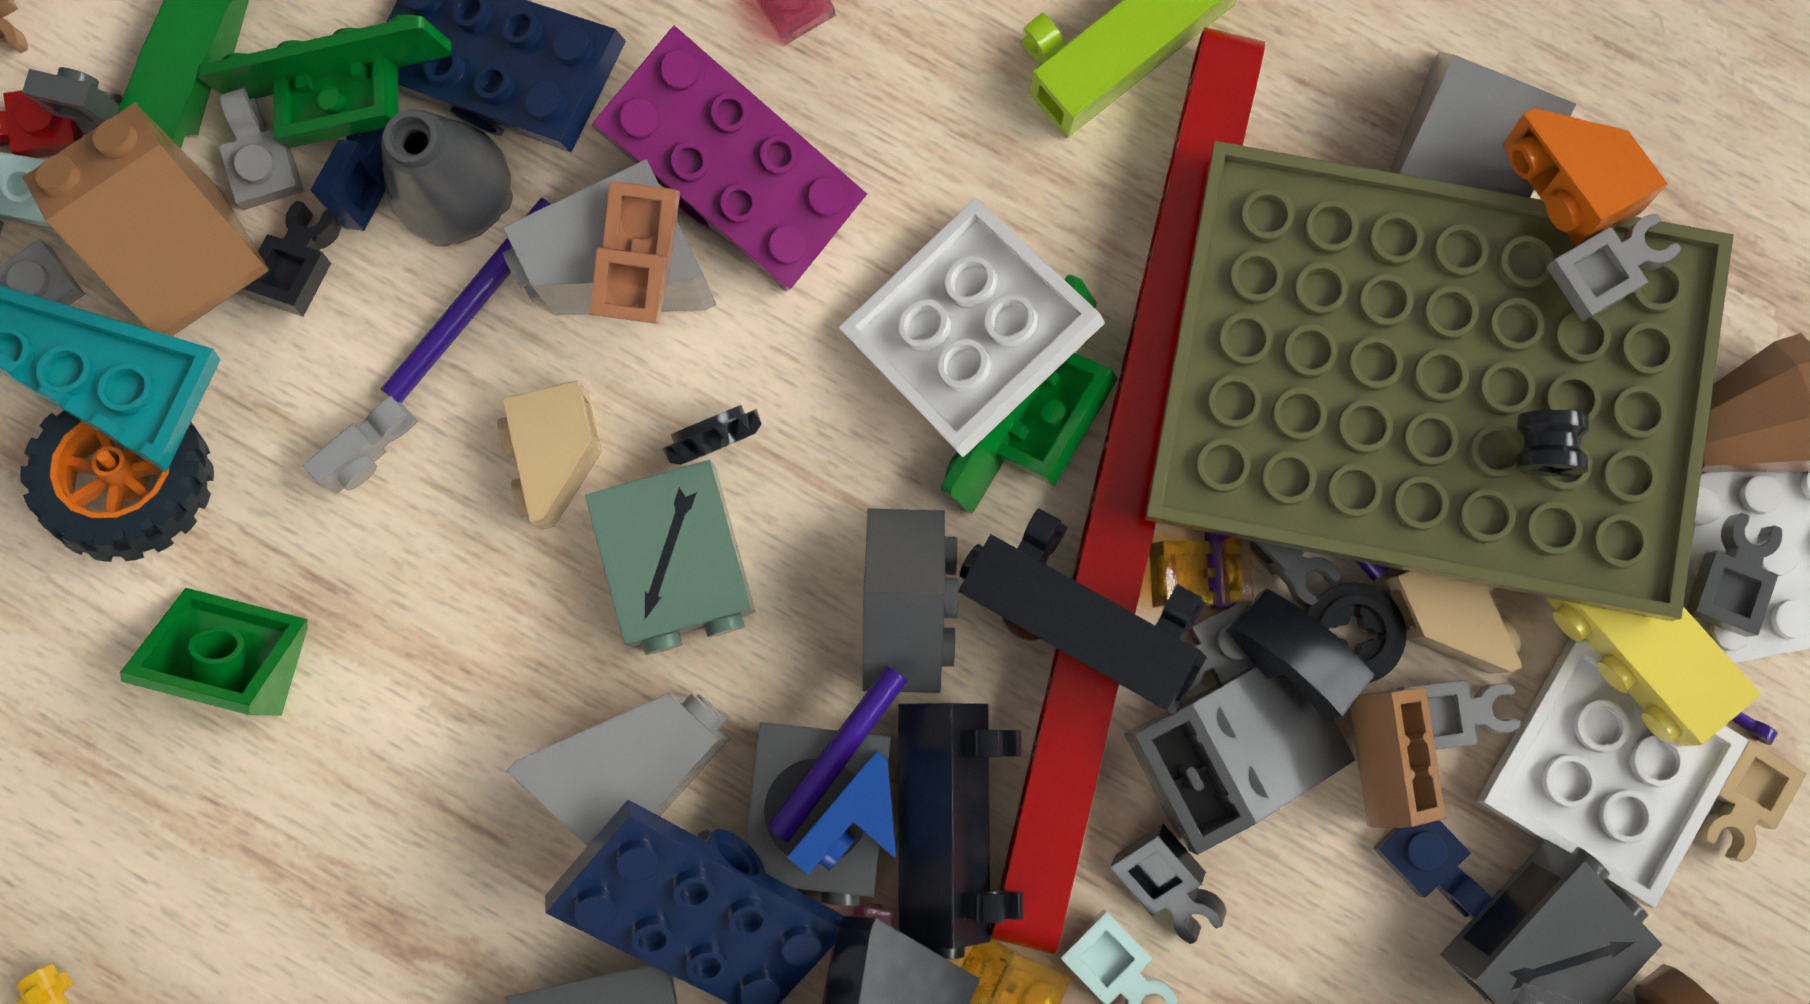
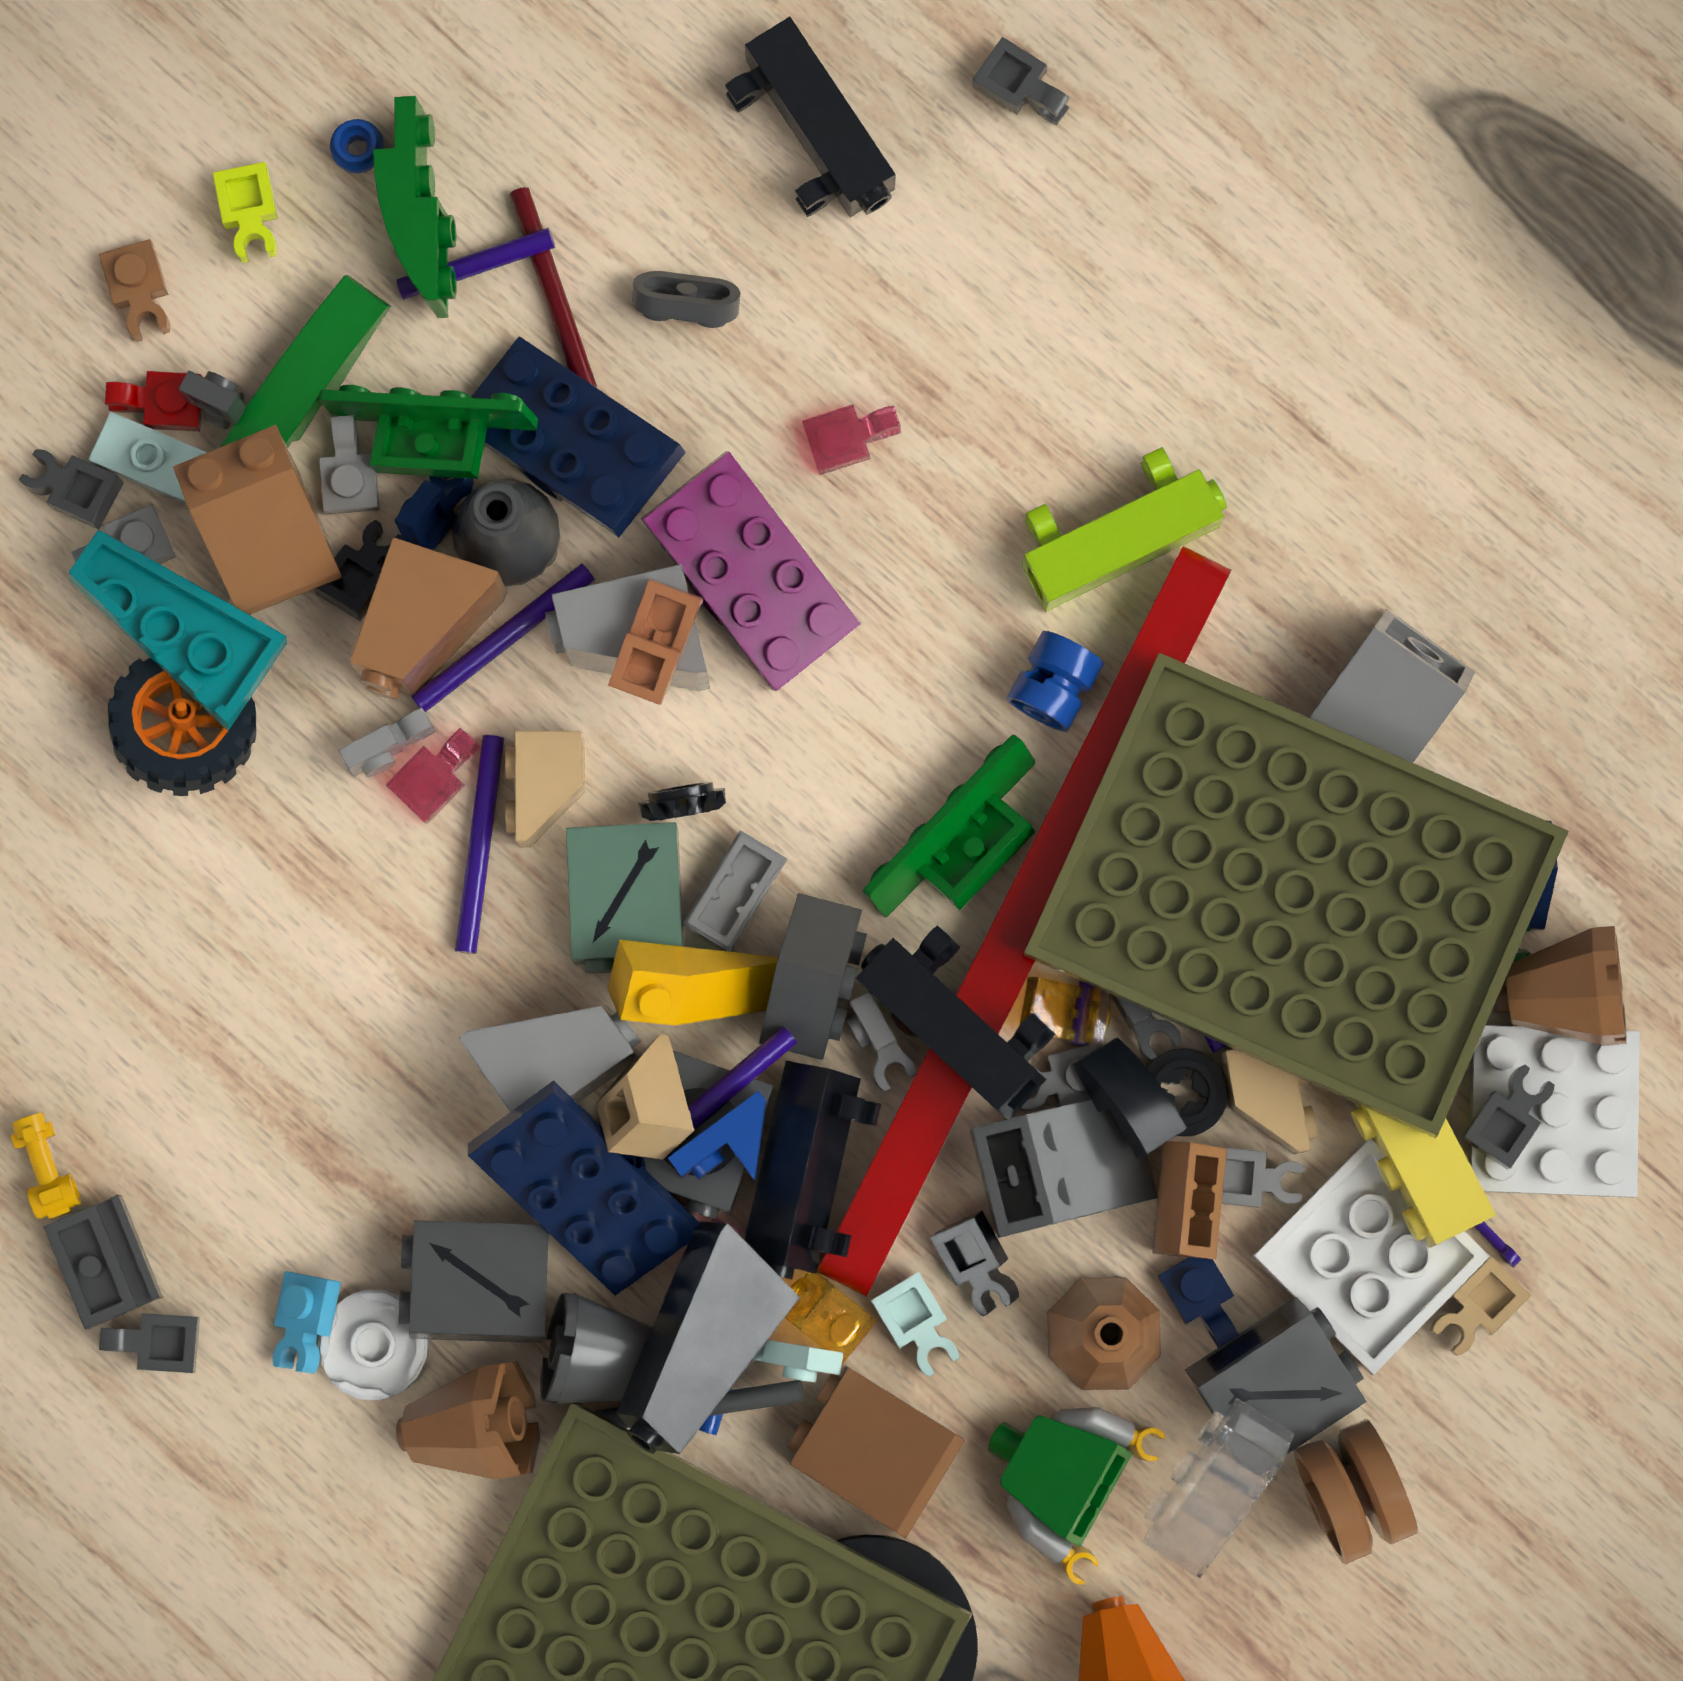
camera: 15 degrees right, 0 degrees up
green slope [120,587,308,716] -> none
white plate [839,197,1105,457] -> none
orange slope [1502,108,1668,247] -> none
black wheel [1516,410,1589,476] -> none
light grey plate [1546,214,1681,322] -> none
none -> medium nougat slope [350,538,507,700]
none -> clear pink plate [386,728,480,824]
none -> dark purple bar [455,735,504,954]
none -> tan slope [596,1034,694,1160]
none -> yellow slope [607,939,778,1026]
none -> light grey plate [683,830,787,952]
none -> light grey plate [845,992,916,1092]
none -> blue wheel [1006,631,1104,732]
none -> medium nougat cone [1047,1278,1161,1390]

